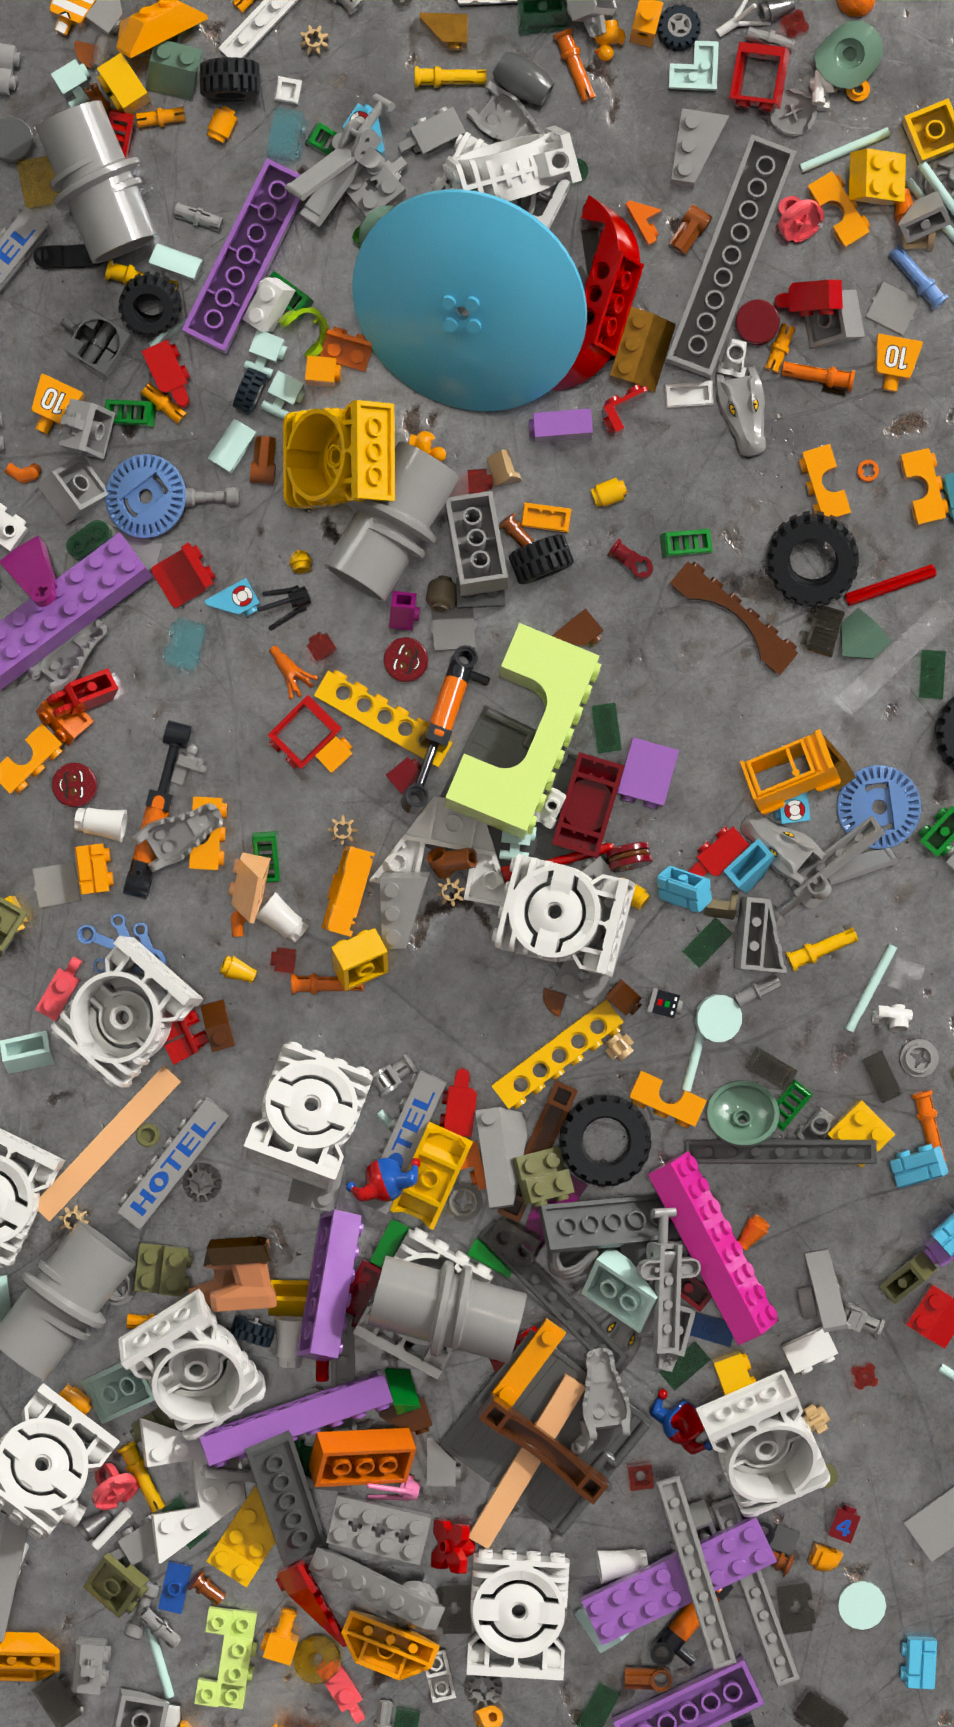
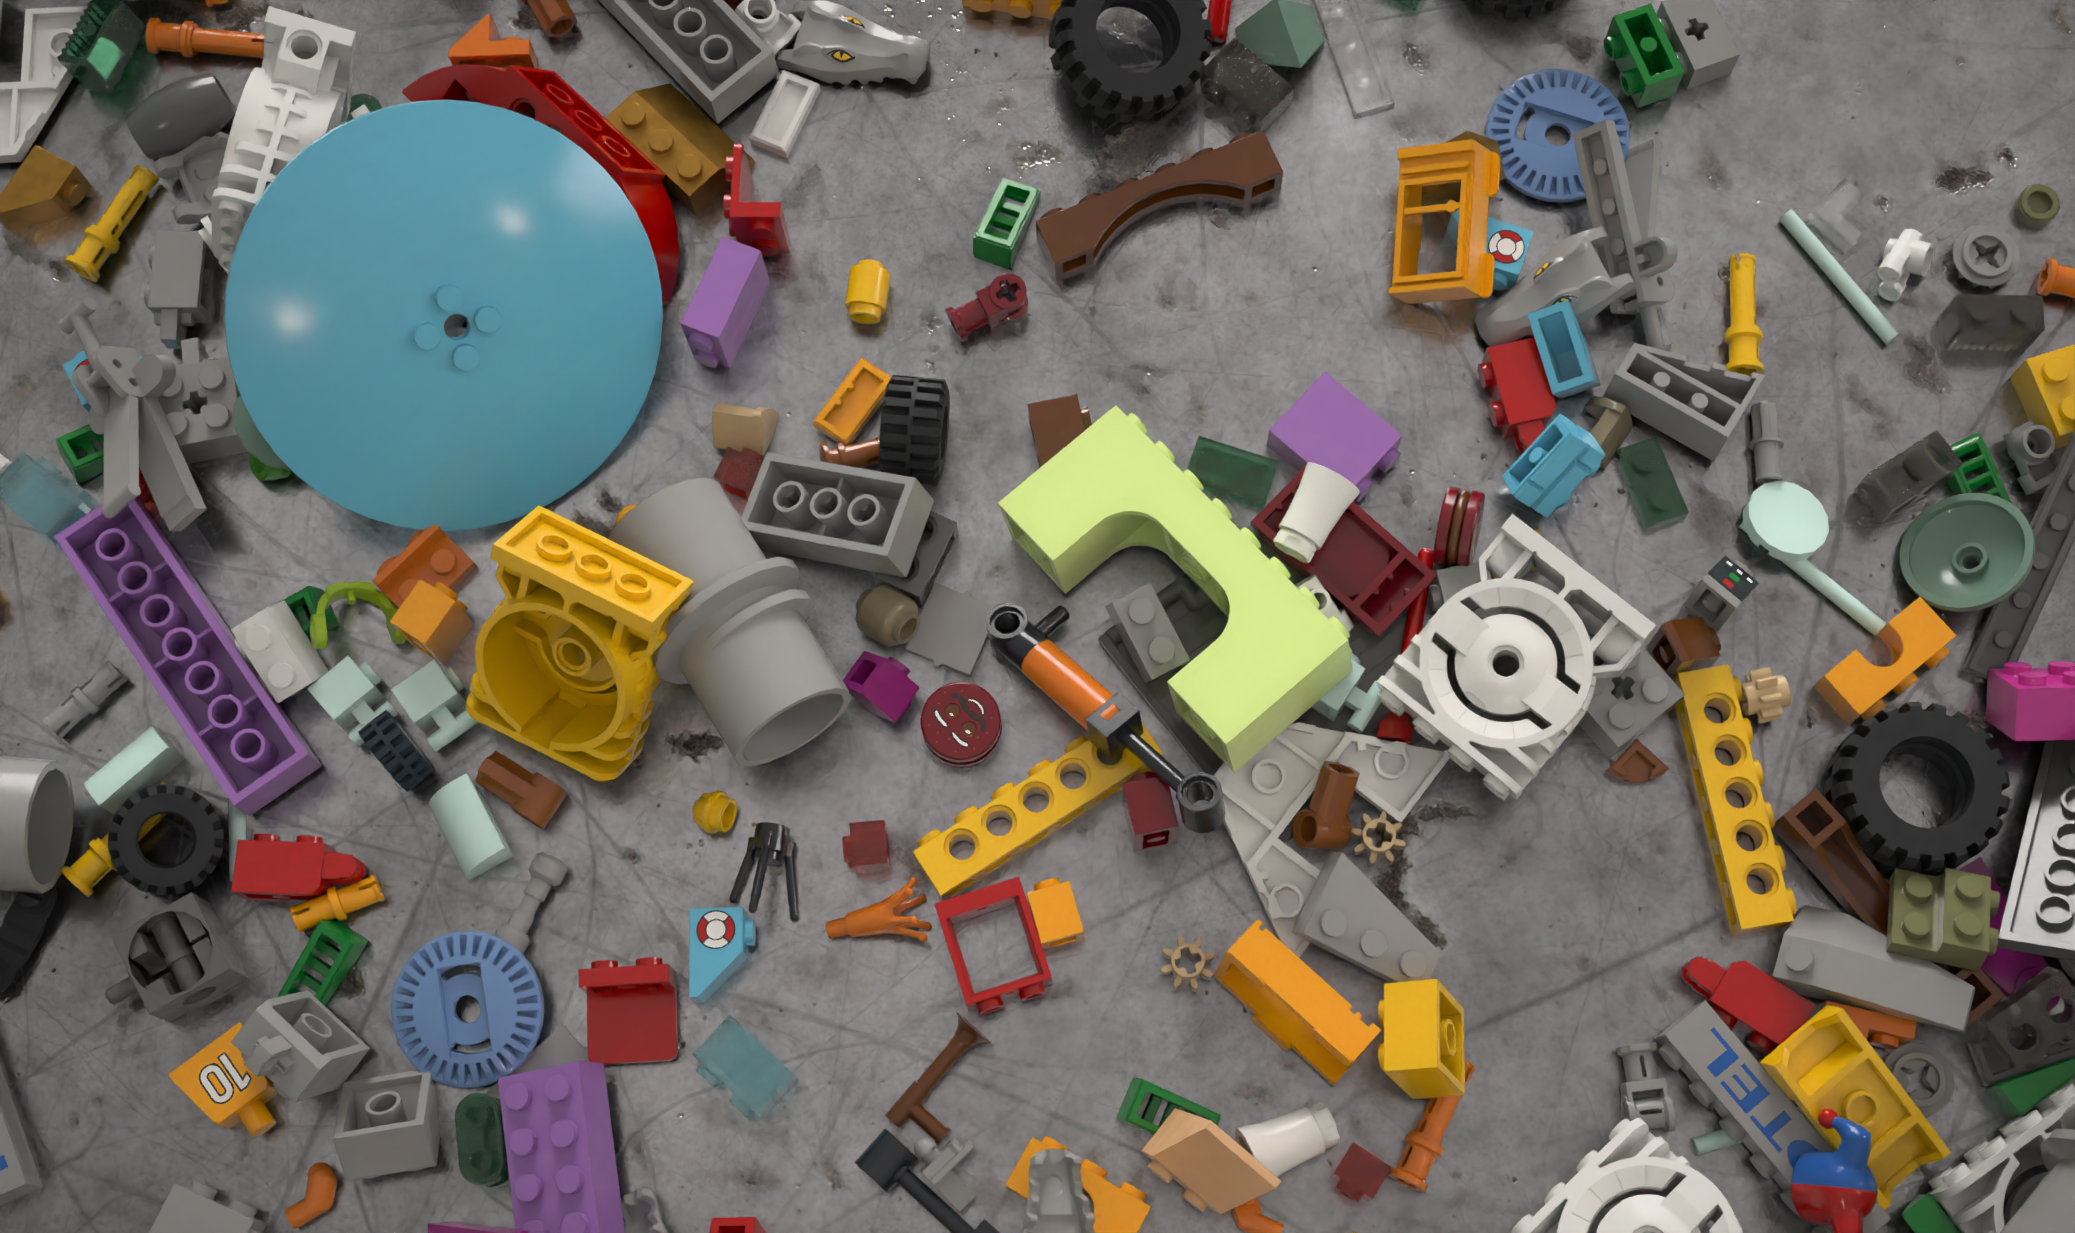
camera: 60 degrees left, 15 degrees down
none -> reddish brown piece [885,1012,991,1145]
none -> light grey brick [1105,582,1190,683]
none -> white plant [1273,462,1360,563]

